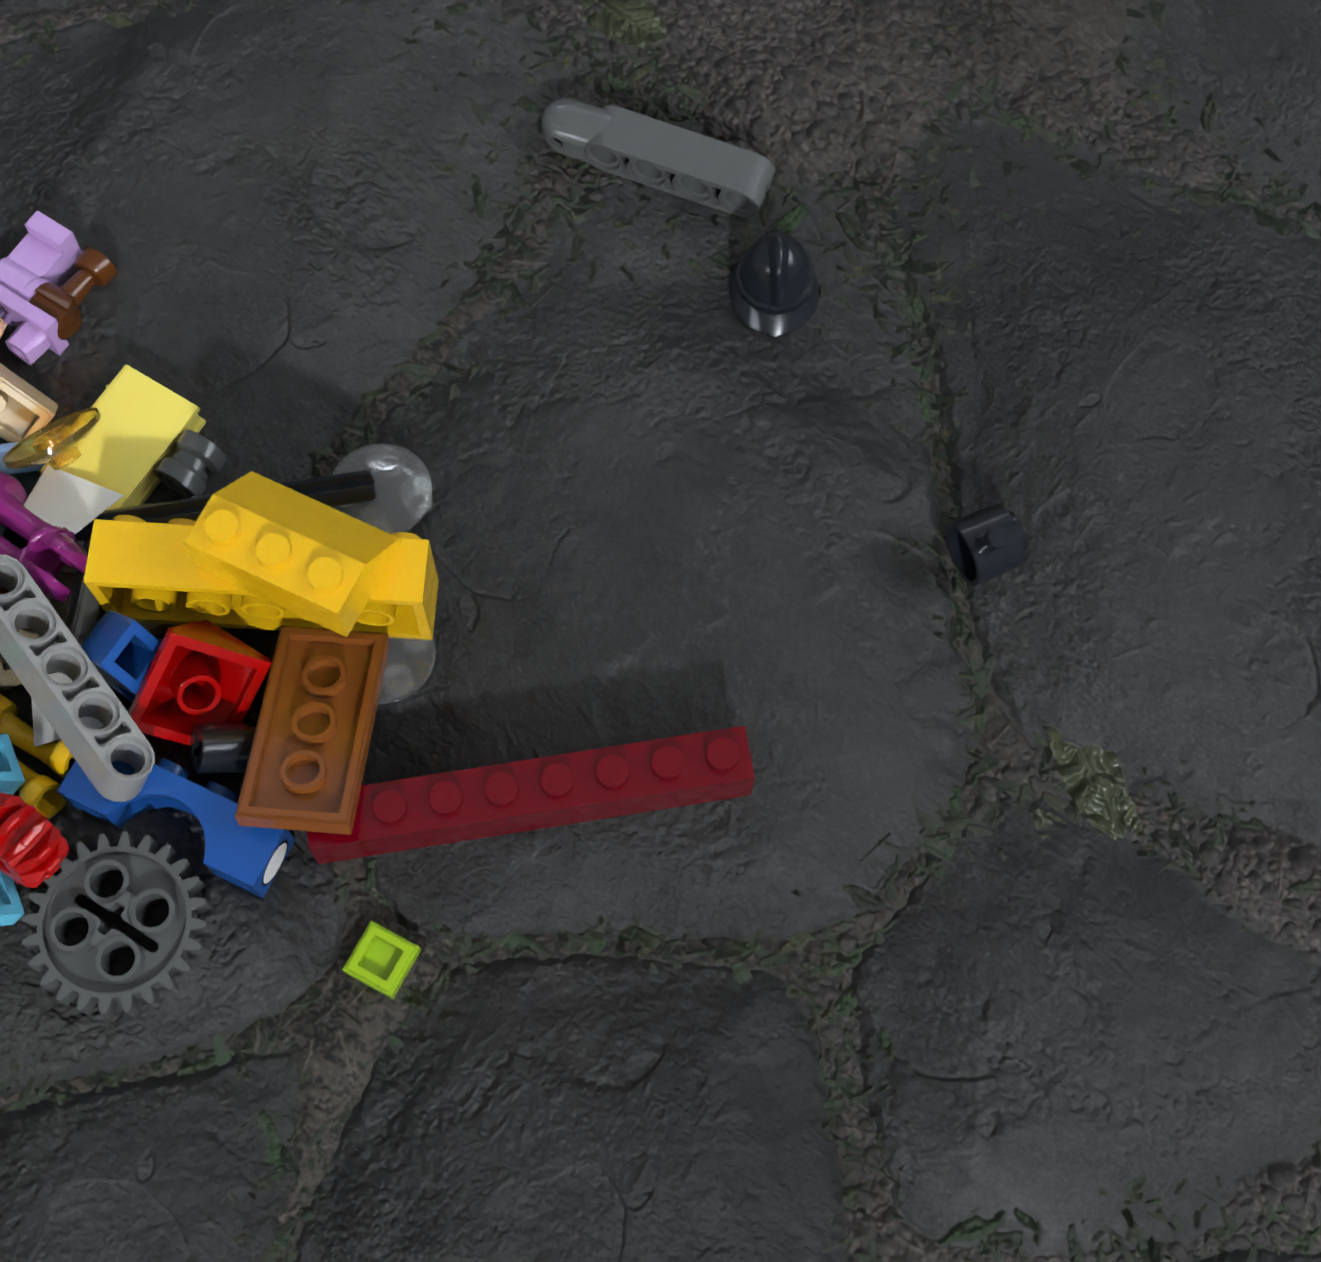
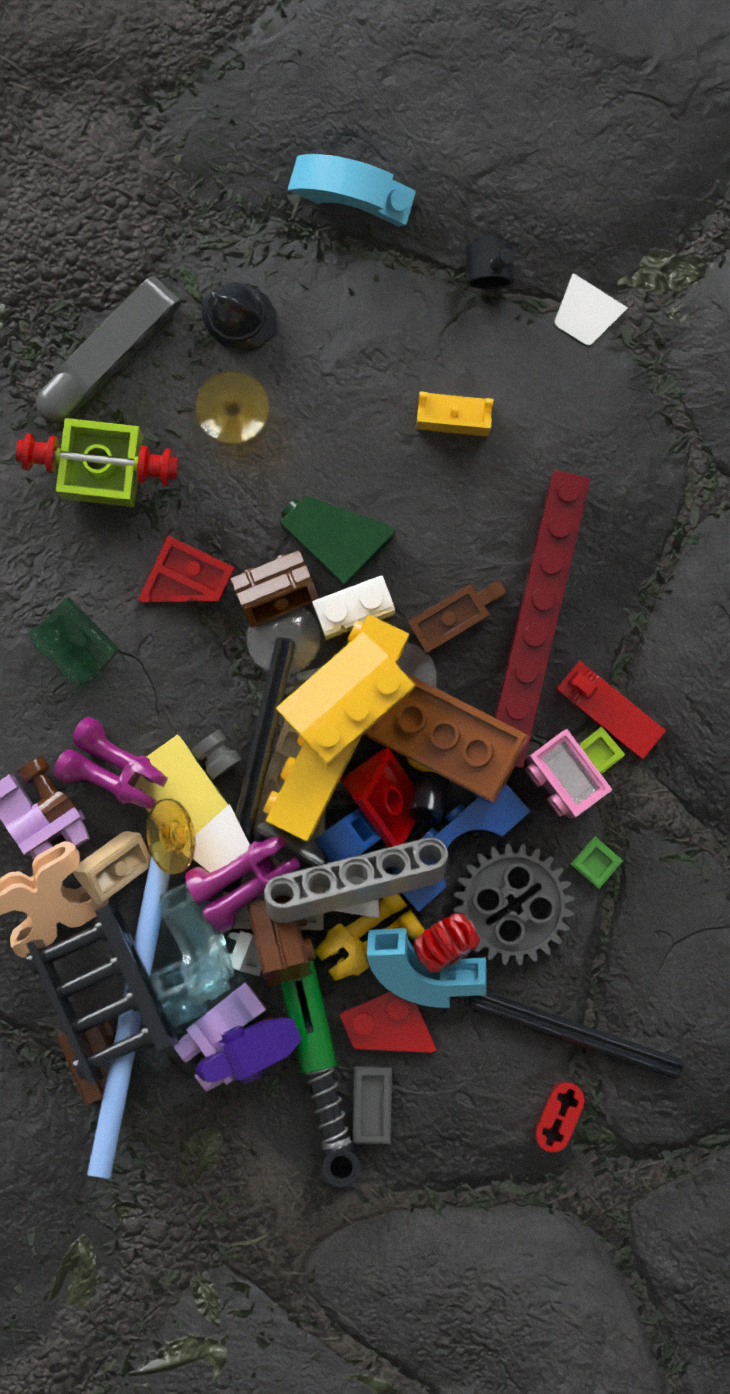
camera: 65 degrees left, 15 degrees up
none -> lime brick [16,418,179,507]
none -> clear green bracket [28,597,120,687]
none -> magenta piece [54,717,168,809]
none -> red wing [138,536,236,602]
none -> clear yellow dish [195,370,269,444]
none -> reddish brown brick [230,550,319,628]
none -> dark green slope [280,496,396,588]
none -> medium azure arch [288,154,416,227]
none -> white brick [312,575,395,640]
none -> reddish brown plate [408,580,507,654]
none -> yellow hinge [416,391,493,437]
none -> bright pink piece [524,729,612,819]
none -> white sticker [555,273,628,345]
none -> red hinge [555,660,666,760]
none -> bright green tile [570,836,623,889]

